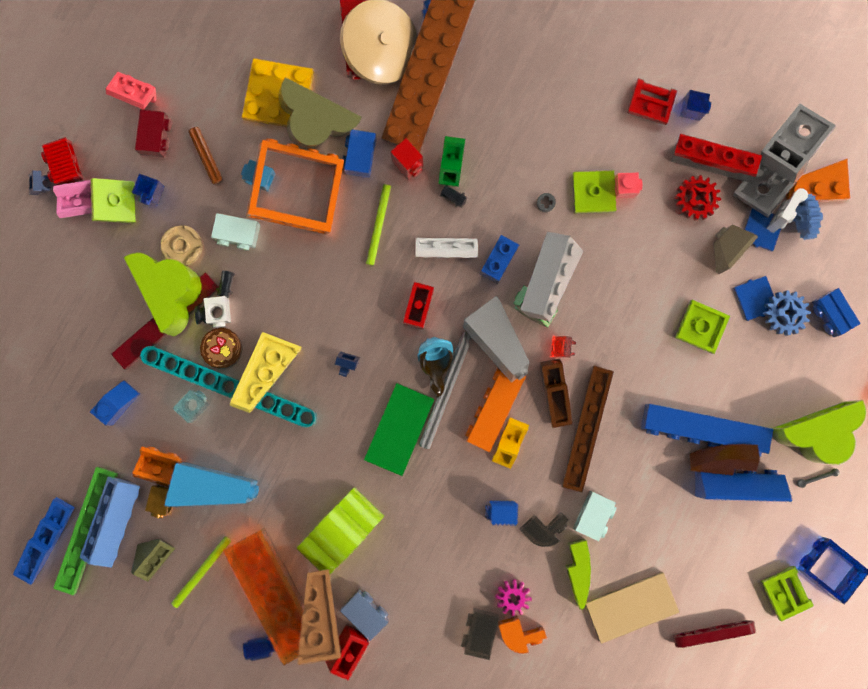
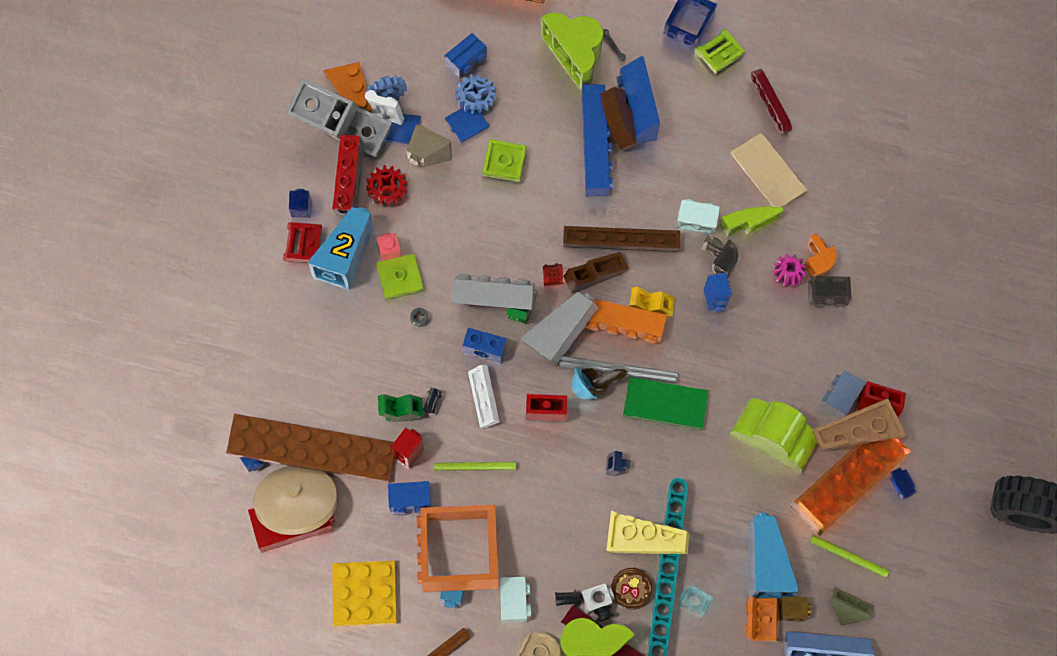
camera: 100 degrees left, 15 degrees down
olive brick [278,77,362,149] -> none
none -> dark azure slope [308,207,374,289]

